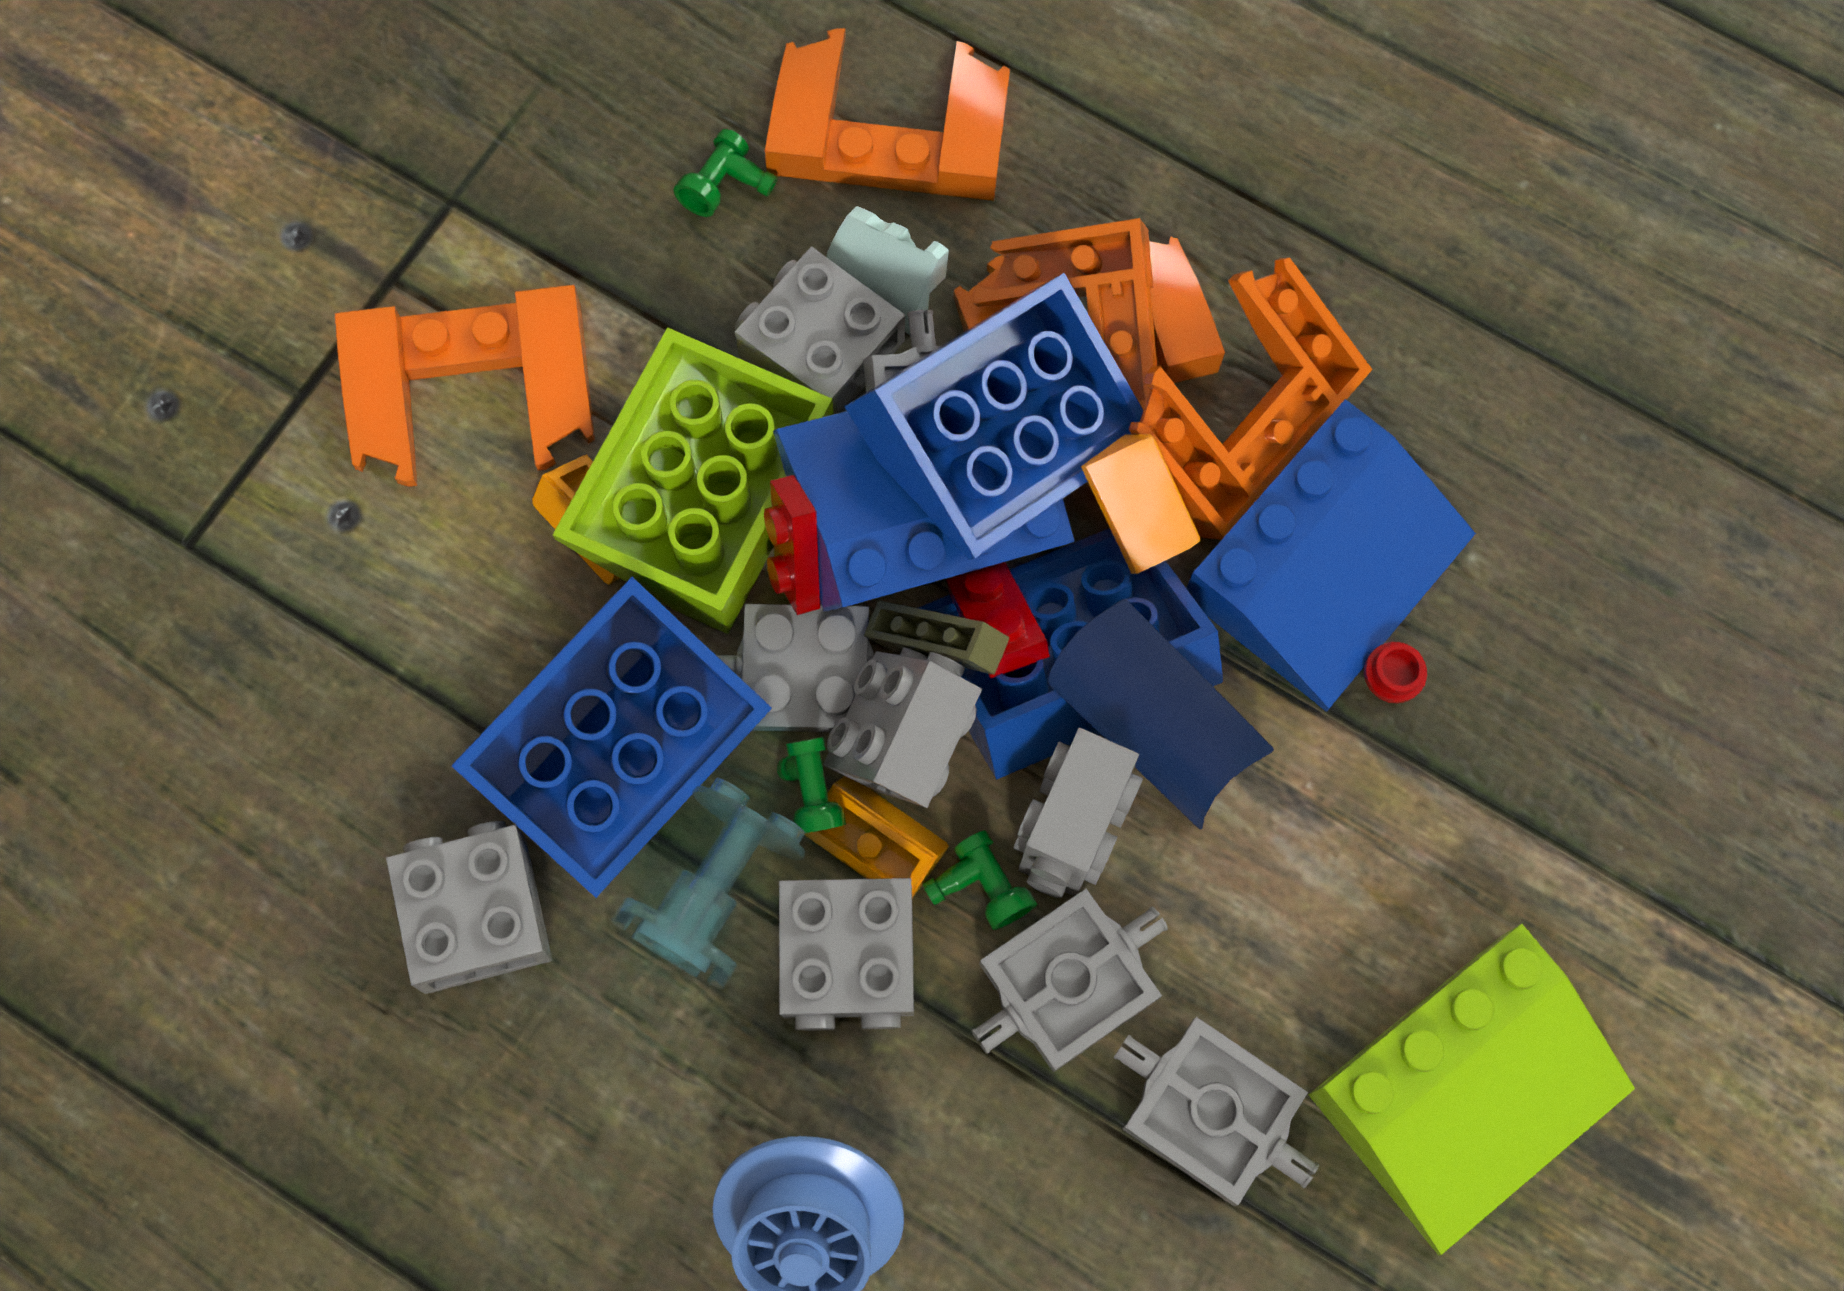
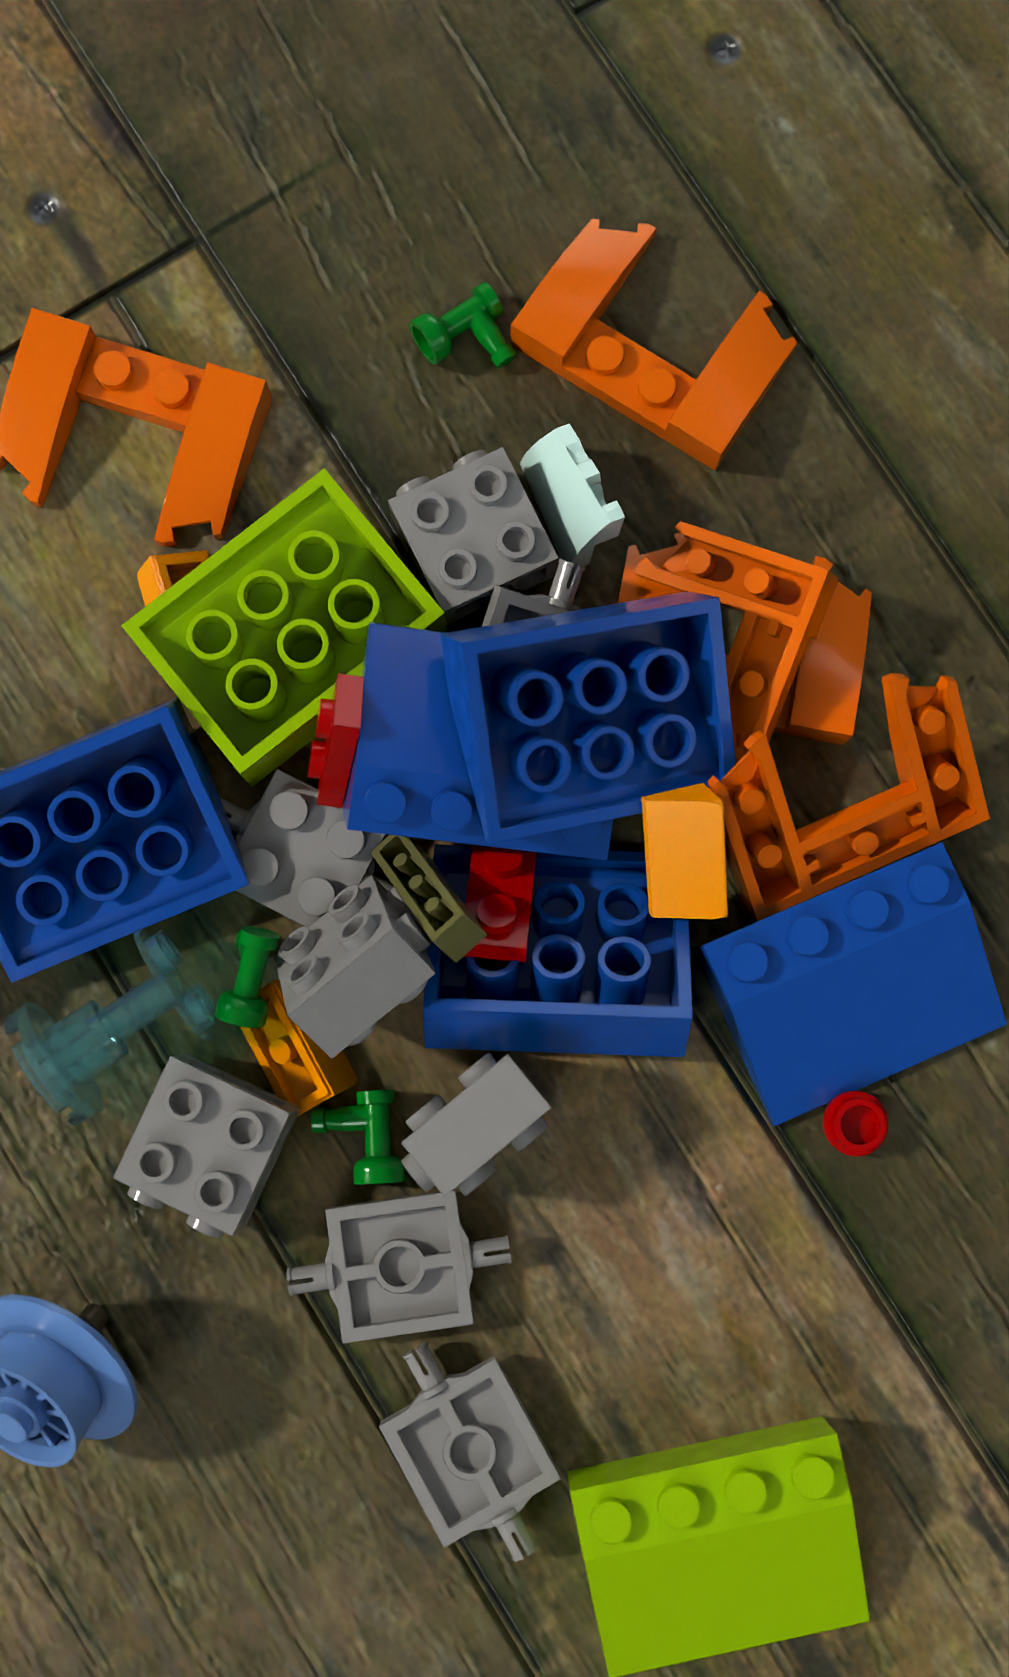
camera: 30 degrees right, 10 degrees up
dark blue sticker [1048,599,1274,830] -> none

